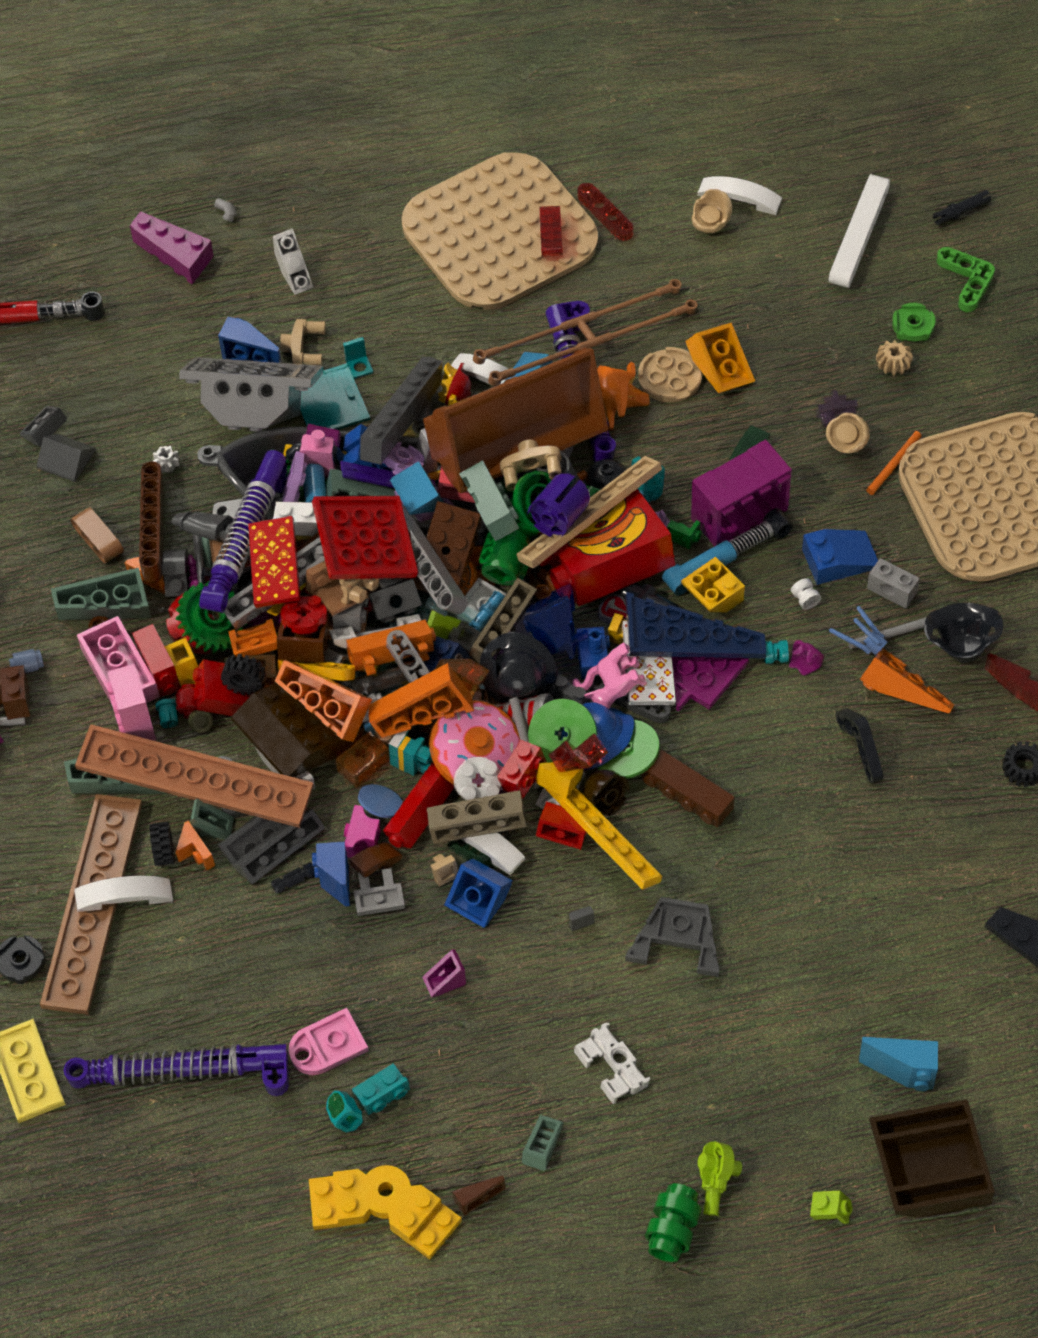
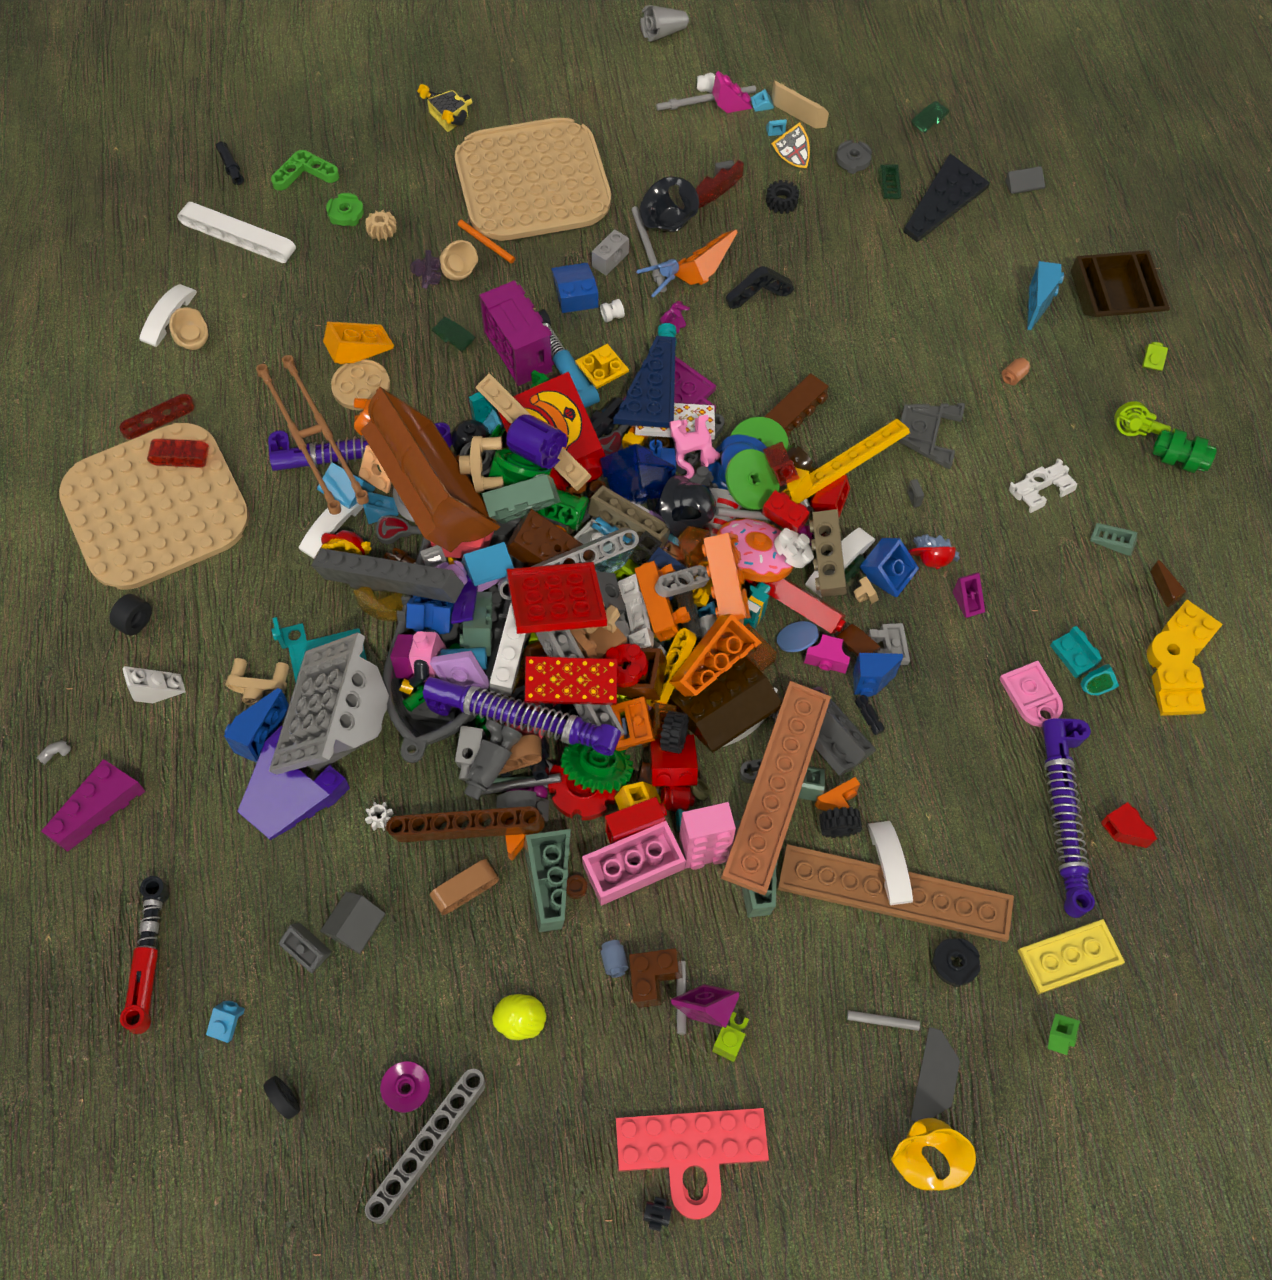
camera: 90 degrees left, 5 degrees up
none -> black tyre [109,594,152,636]
none -> wedge [237,725,350,840]
none -> red hair [908,534,960,569]
none -> nougat brick [1002,358,1030,385]
none -> red slope [1101,802,1158,848]

